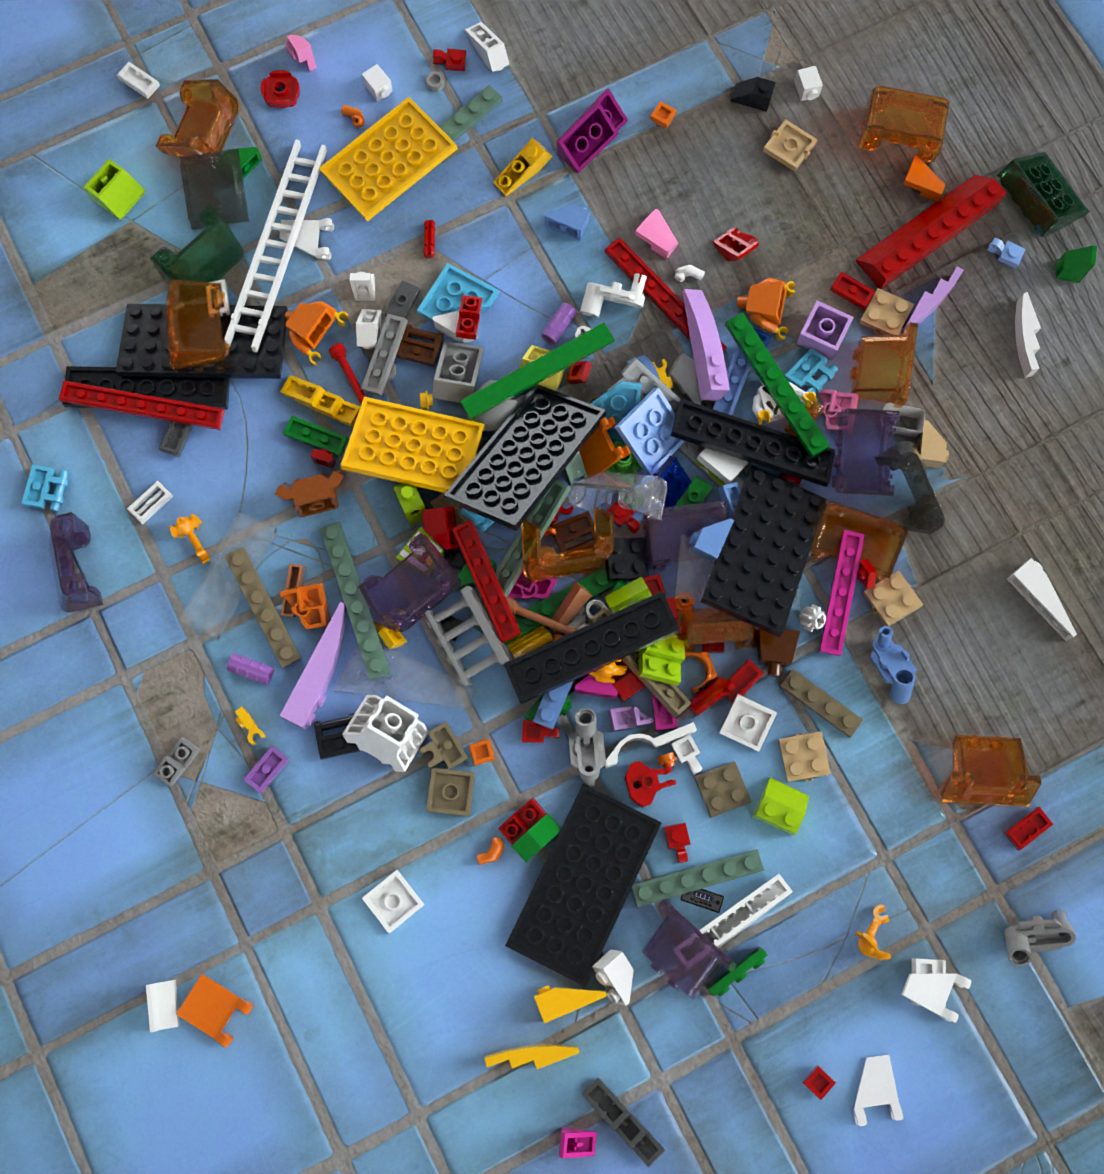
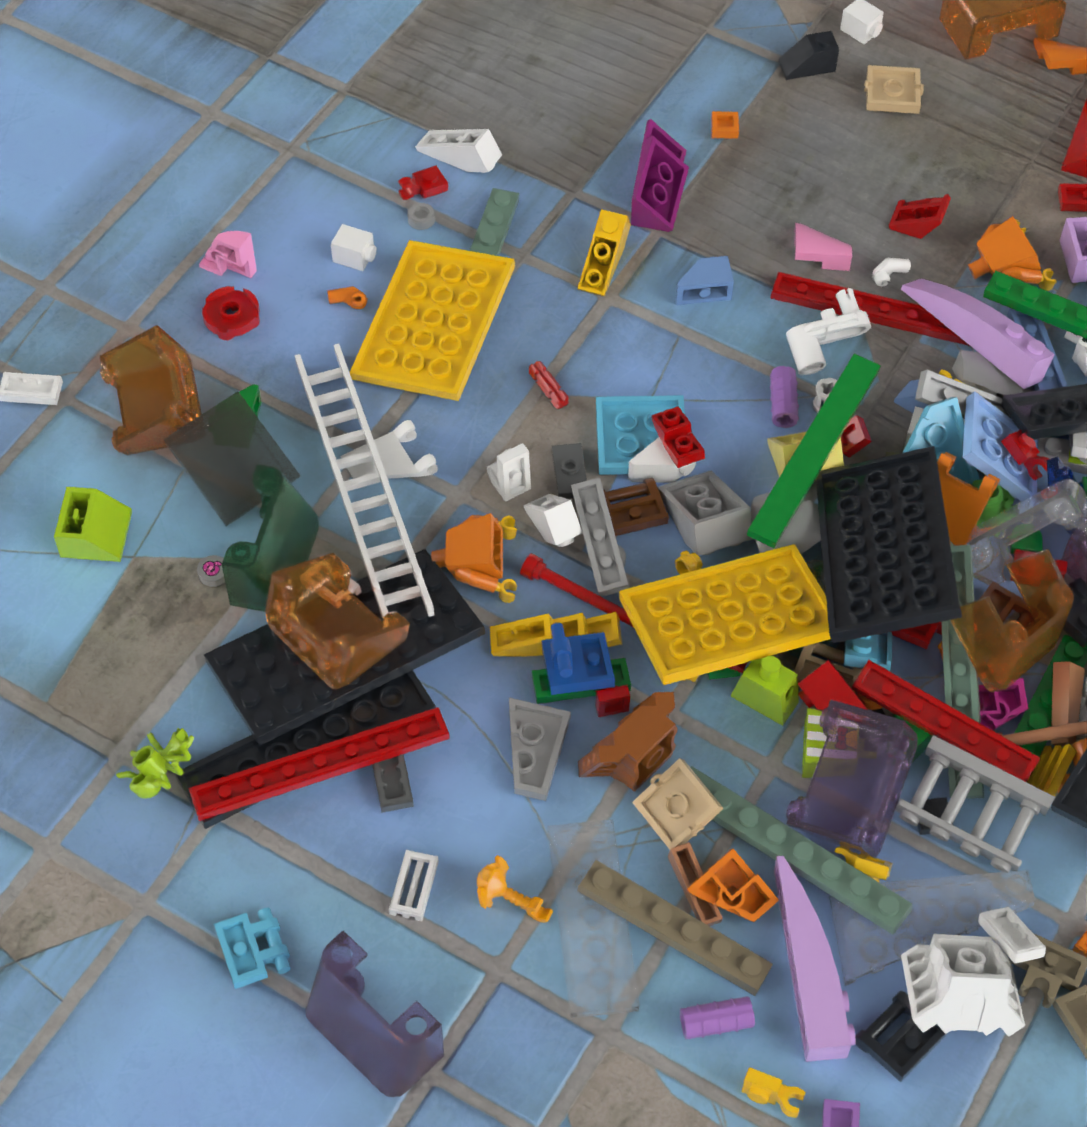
camera: 30 degrees left, 20 degrees down
none -> lime animal [116,728,194,799]
none -> light grey wing [509,698,571,801]
none -> blue plate [542,623,615,695]
none -> tan plate [632,758,724,850]
none -> white plate [978,907,1046,964]
none -> red plate [1001,429,1054,481]

